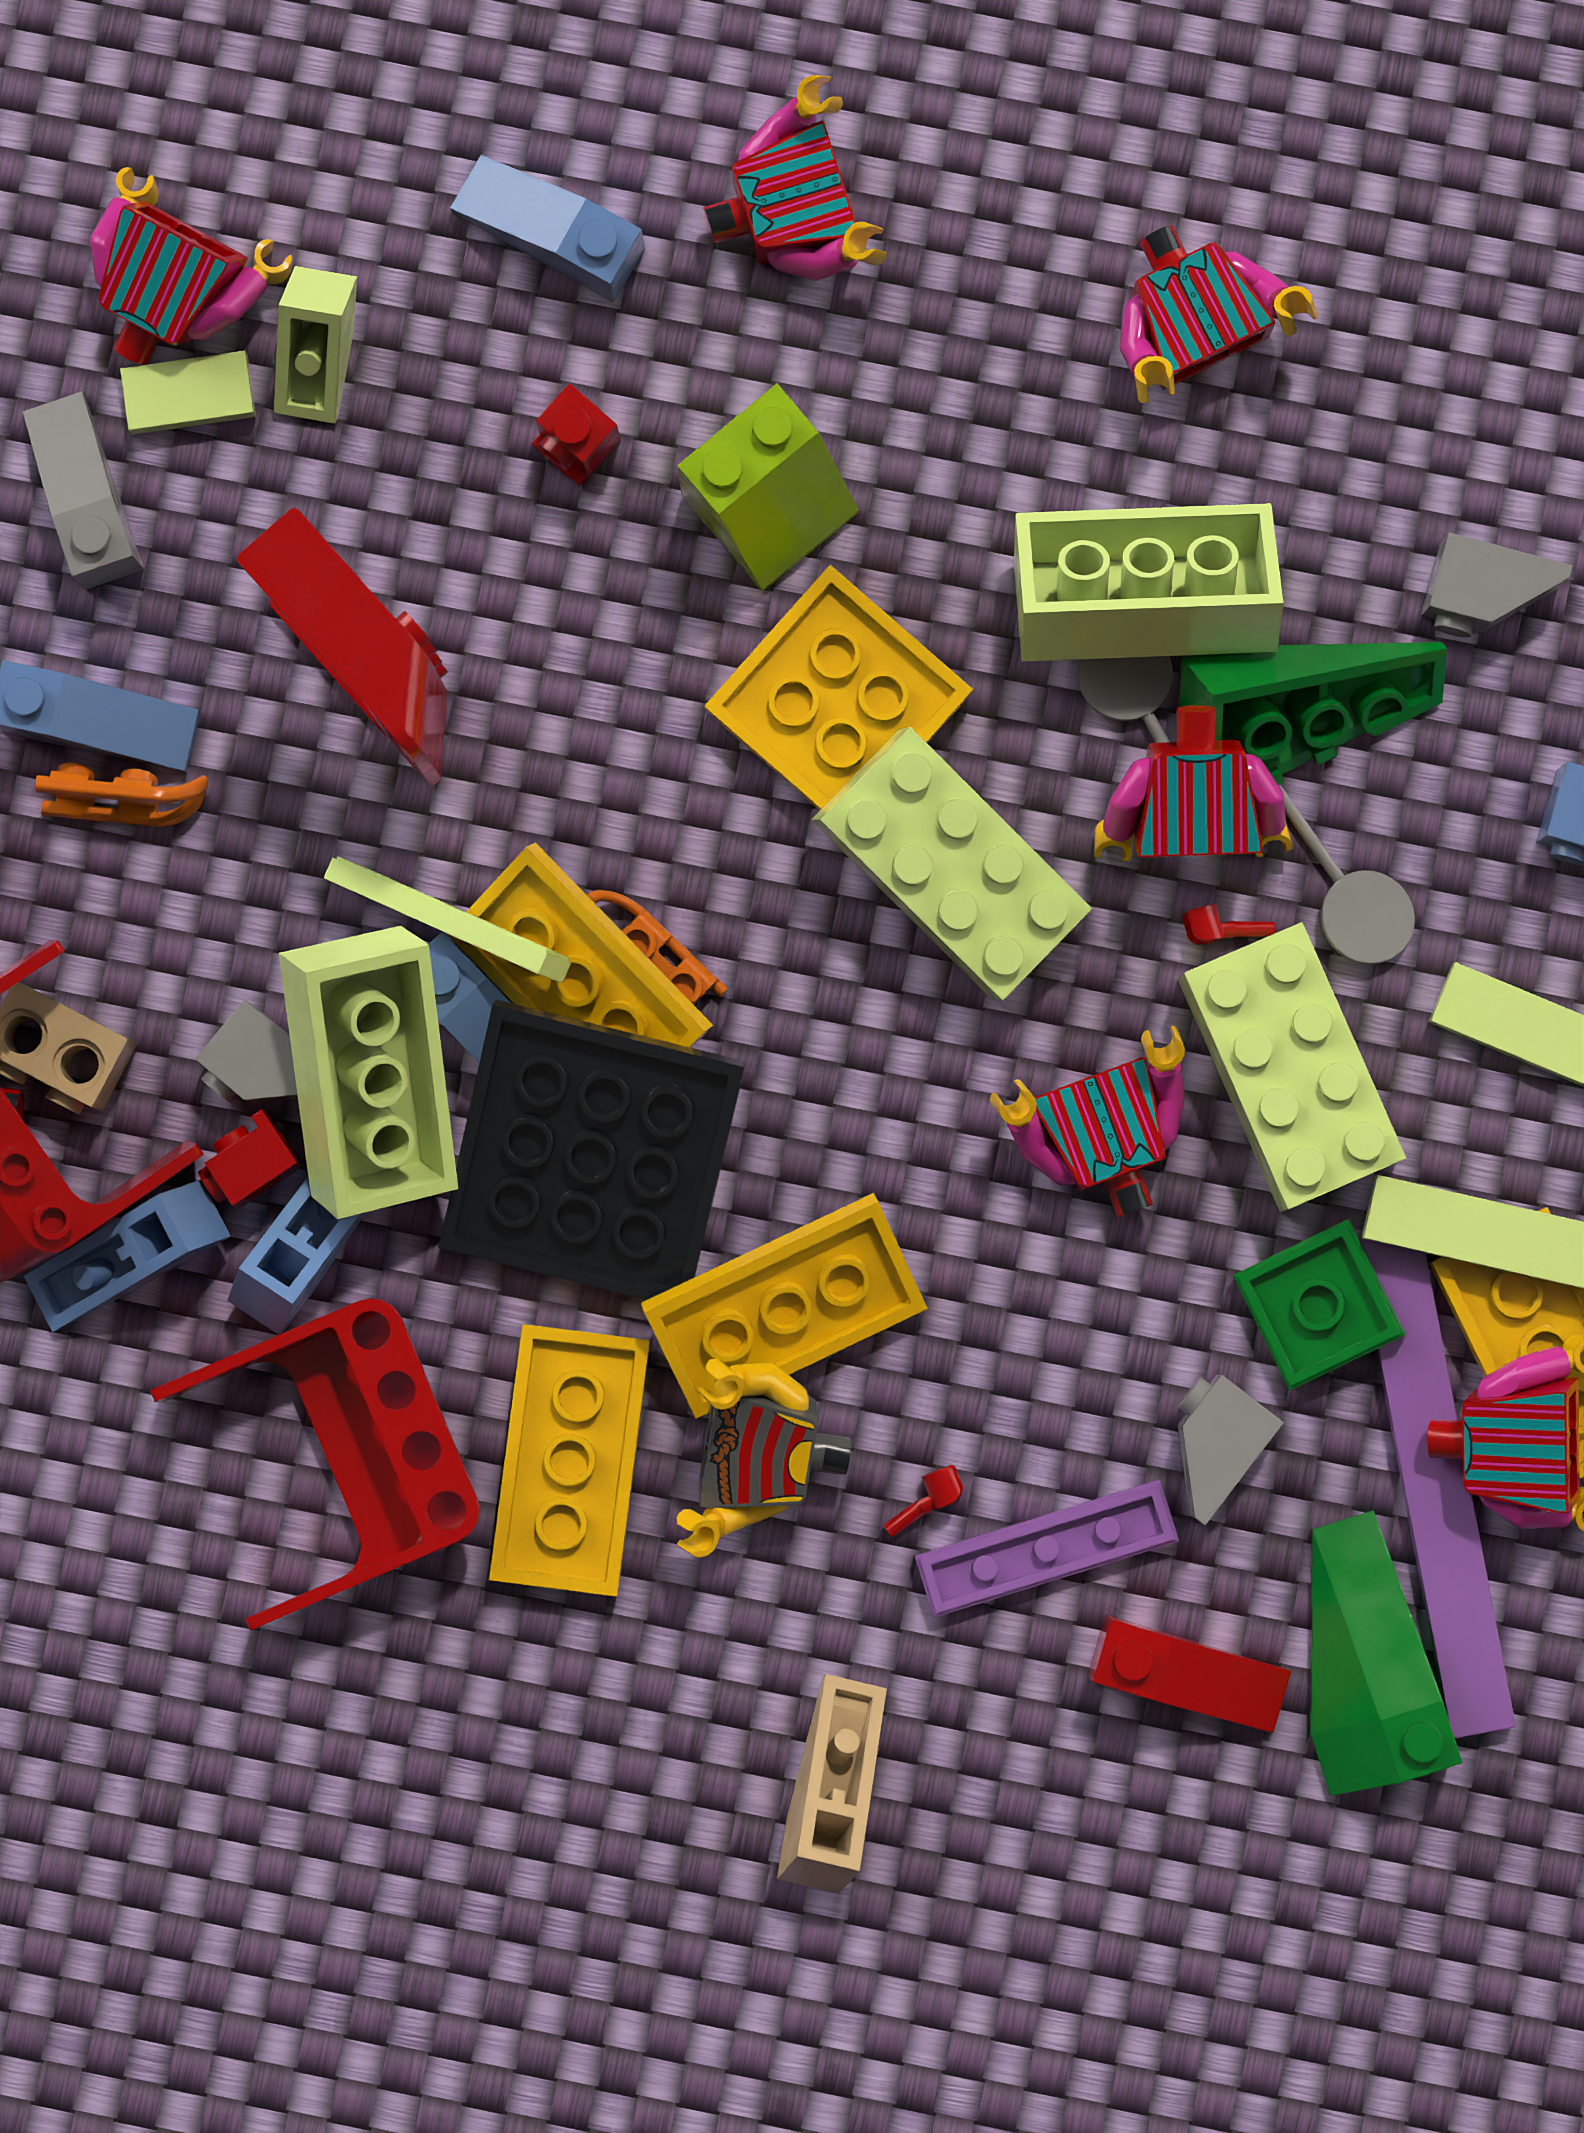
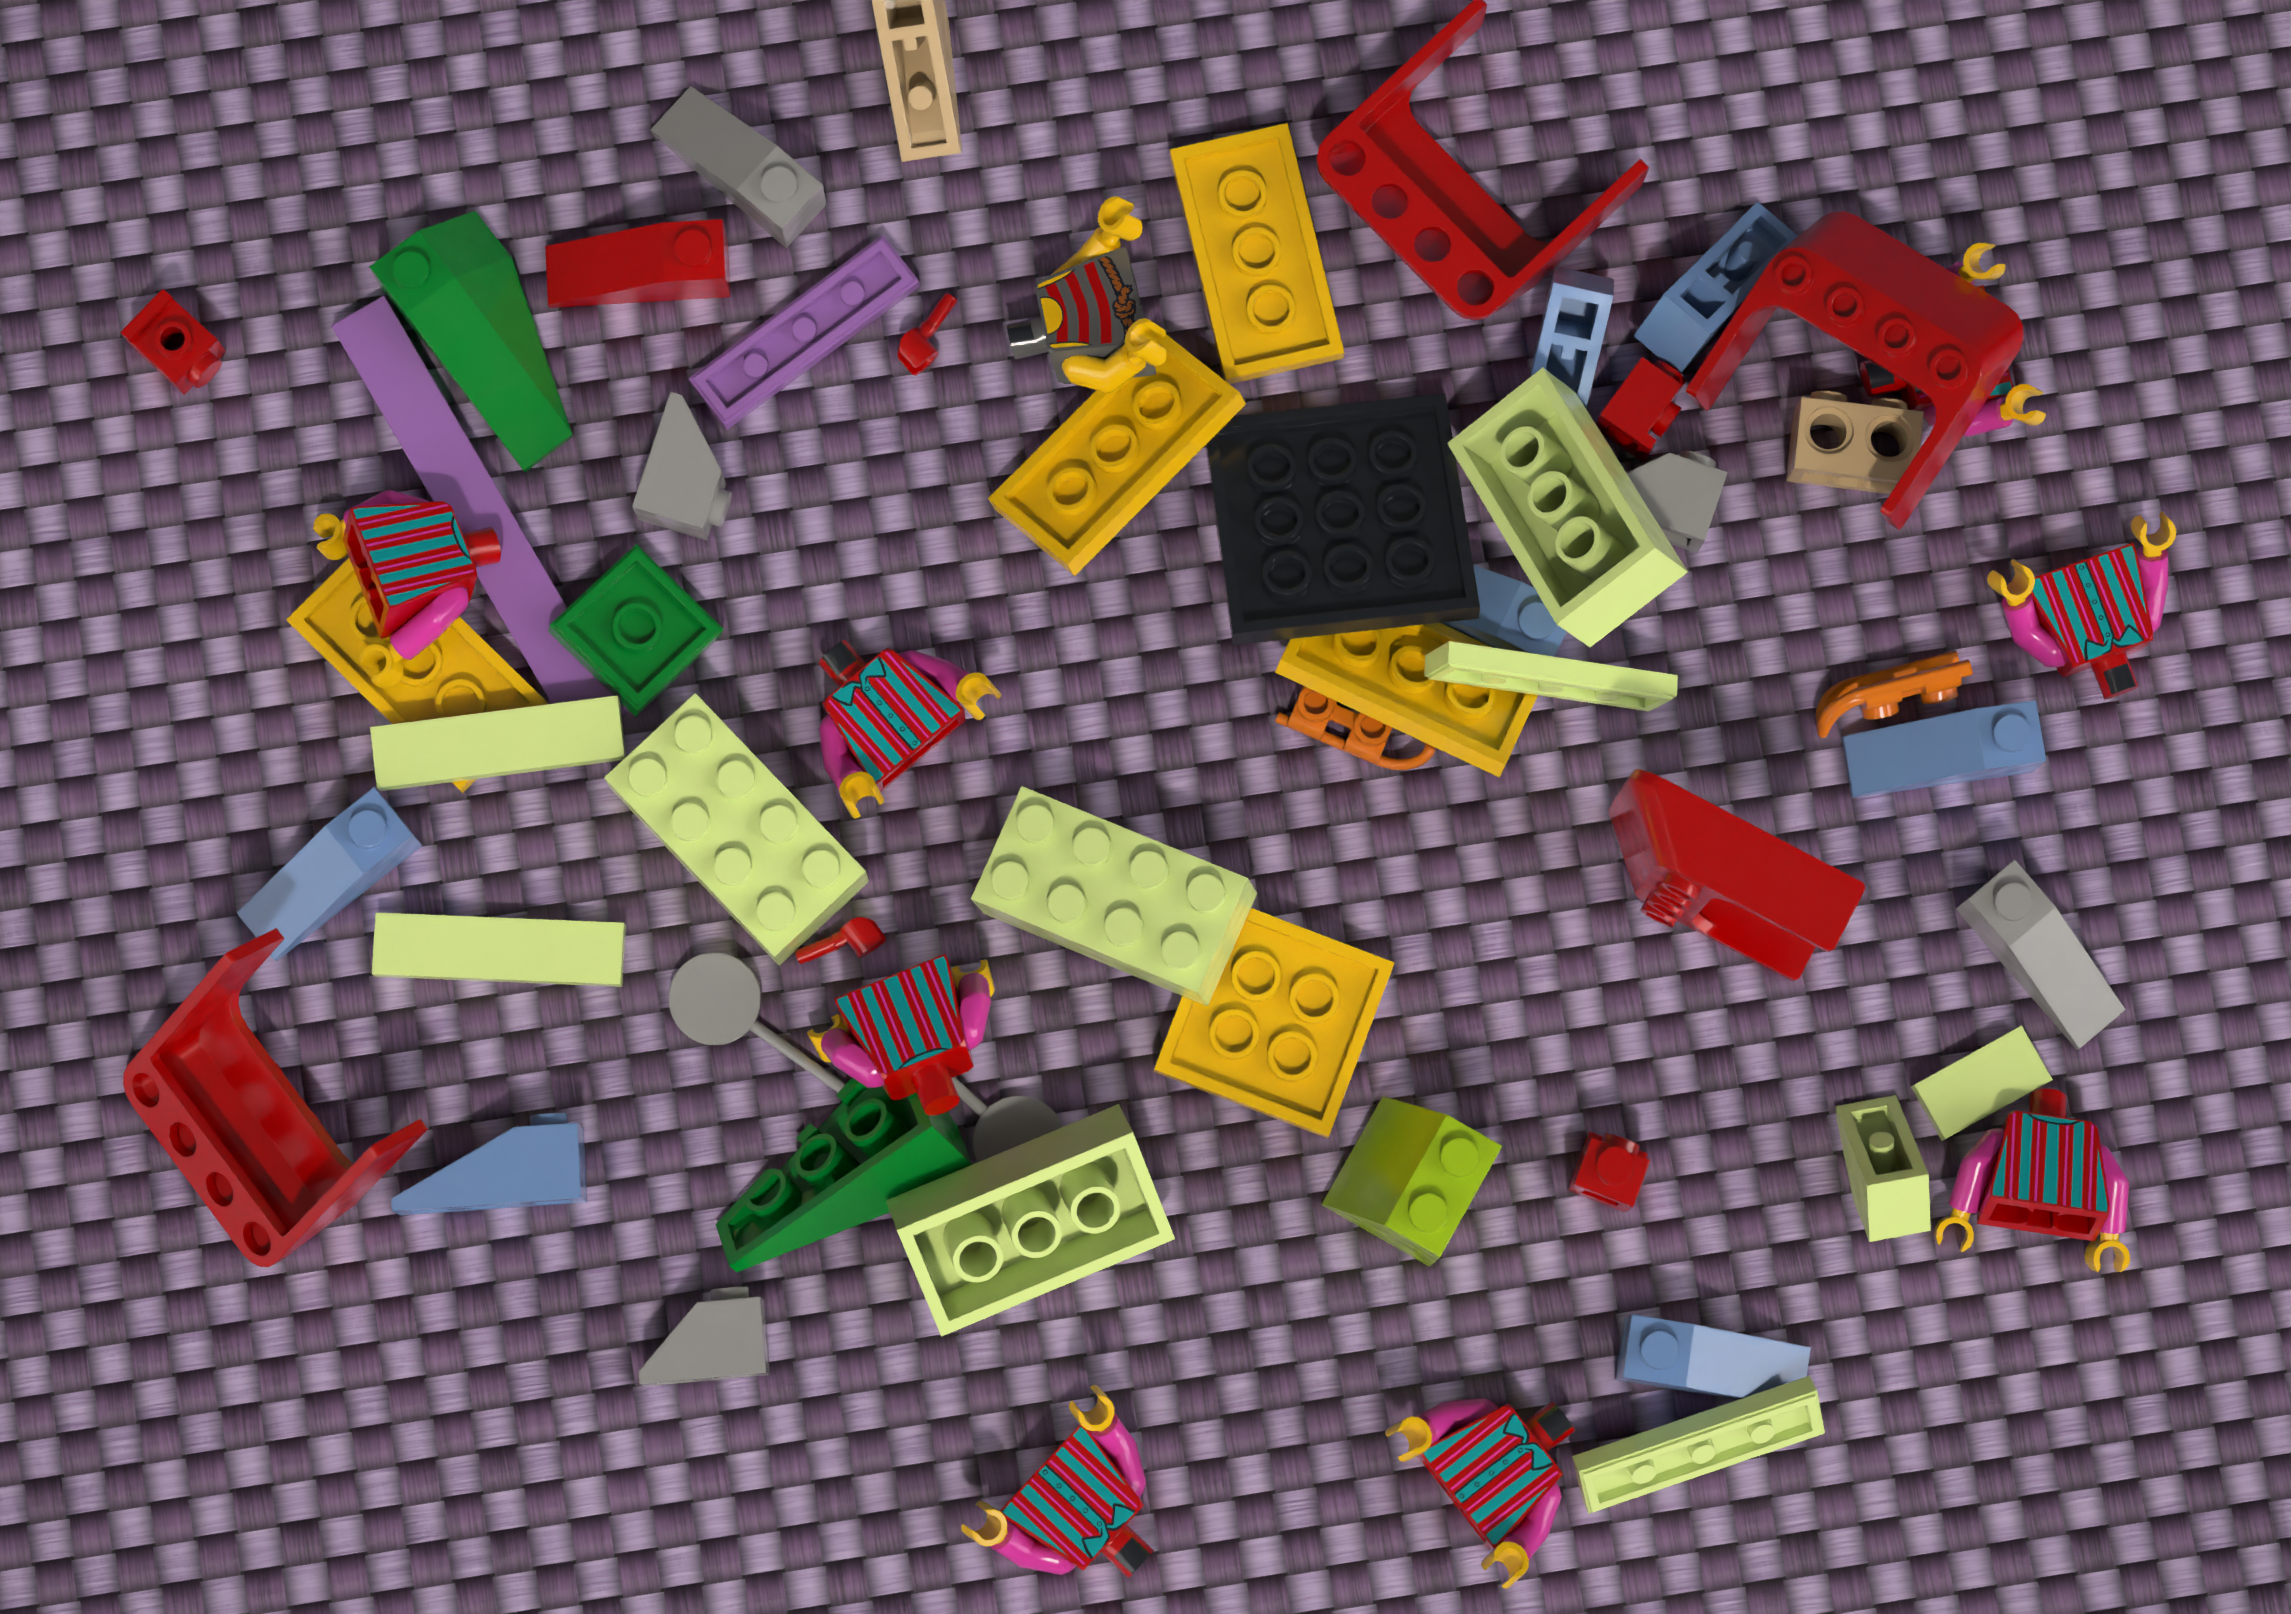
camera: 150 degrees right, 5 degrees down
none -> light grey slope [651,86,827,249]
none -> yellowish green tile [1572,1376,1825,1514]

